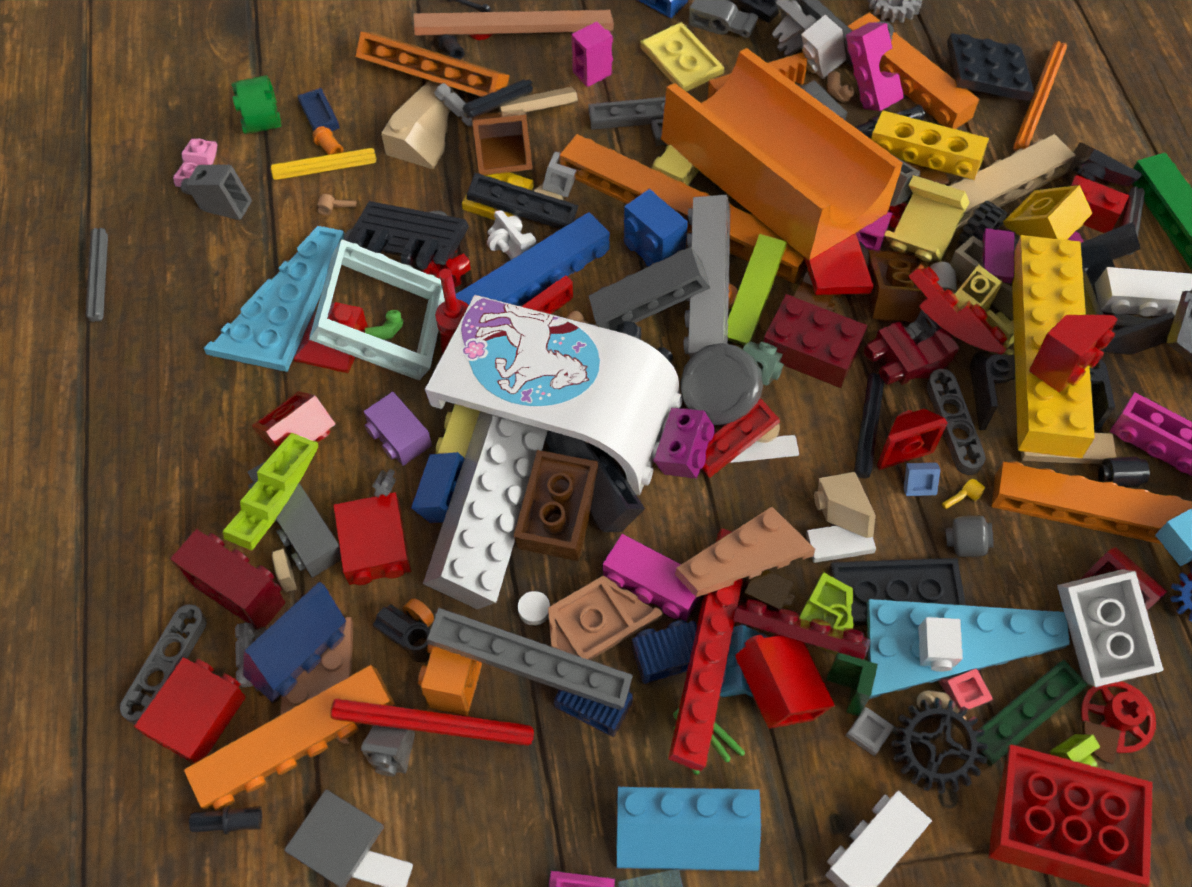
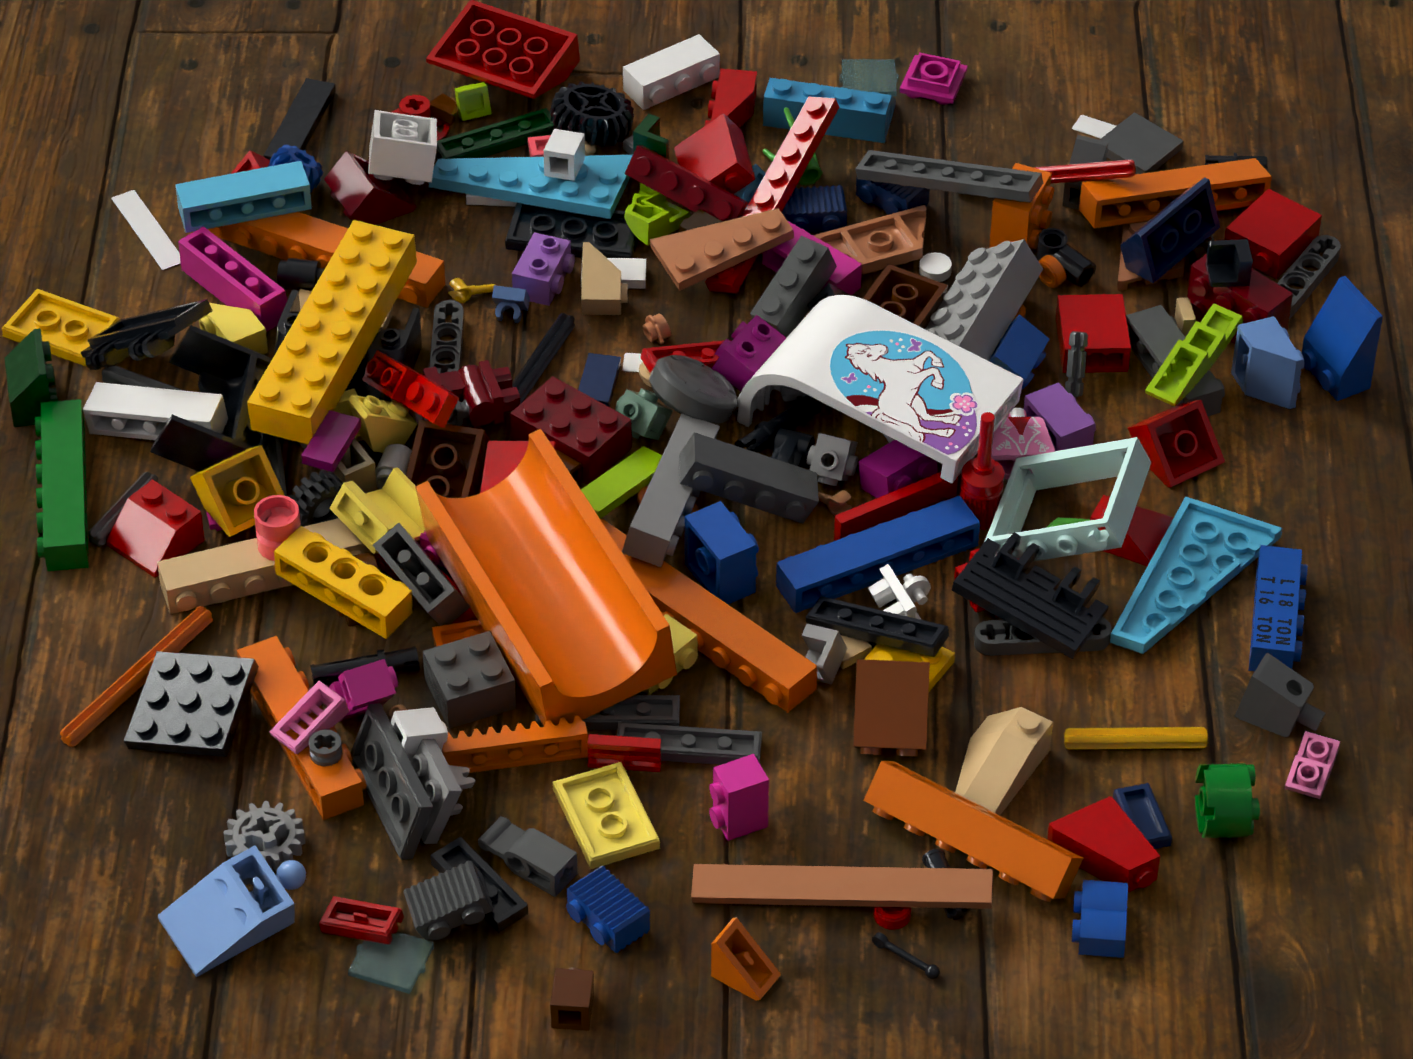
camera: 170 degrees left, 15 degrees down
orange pin [313,126,344,155] -> none
medium nougat hand [317,194,357,215] -> none
light grey axle [435,83,473,127] -> none
black axle [462,79,534,118] -> none
tan tile [498,87,578,112] -> none
red slope [877,408,947,470] -> none
dark grey head [946,515,994,557] -> none
red slope [1028,315,1118,393] -> none
black slope [1072,142,1142,186] -> none
none -> light yellow slope [199,303,268,355]
none -> coral wheel [254,495,301,561]
none -> bright pink slope [269,681,349,754]
none -> medium lavender brick [512,232,575,306]
none -> dark blue tile [578,353,621,407]
none -> red tile [587,734,661,772]
none -> nougat plate [642,313,671,345]
none -> red slope [705,68,757,128]
none -> dark grey brick [750,236,837,338]
none -> bright pink torso [991,408,1055,479]
none -> red slope [1047,796,1160,893]
none -> blue brick [1072,880,1128,958]
none -> black panel [1205,239,1253,287]
none -> medium blue slope [1231,316,1304,409]
none -> blue brick [1248,545,1308,671]
none -> blue slope [1301,276,1383,401]

